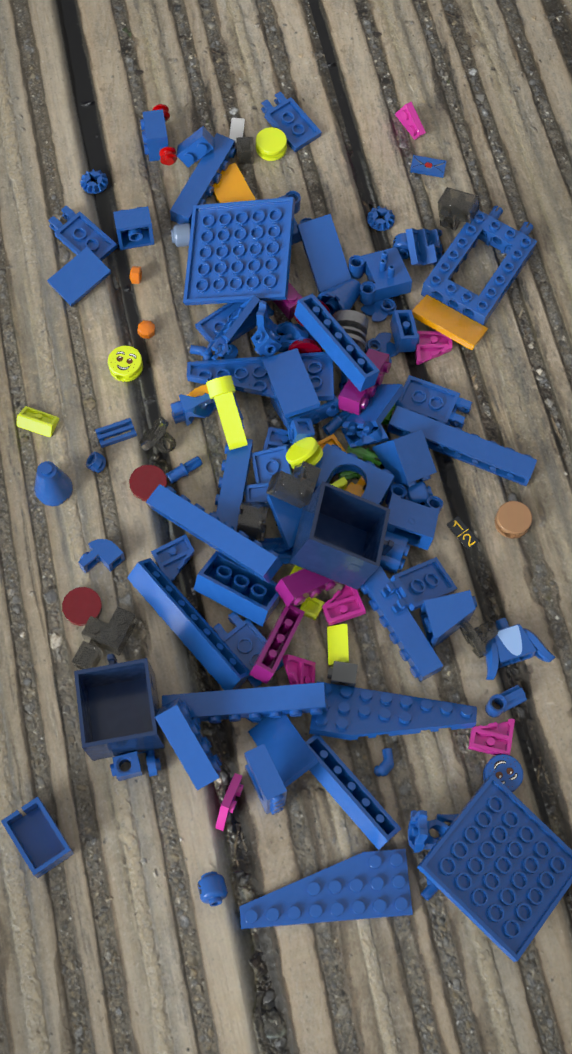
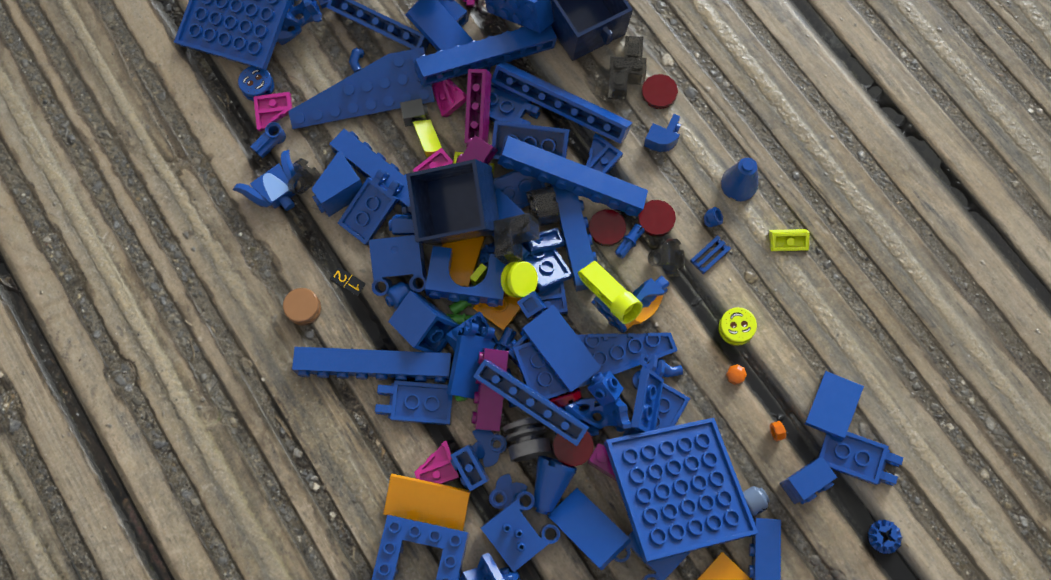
camera: 165 degrees right, 5 degrees up
none -> dark red tile [589,209,626,247]

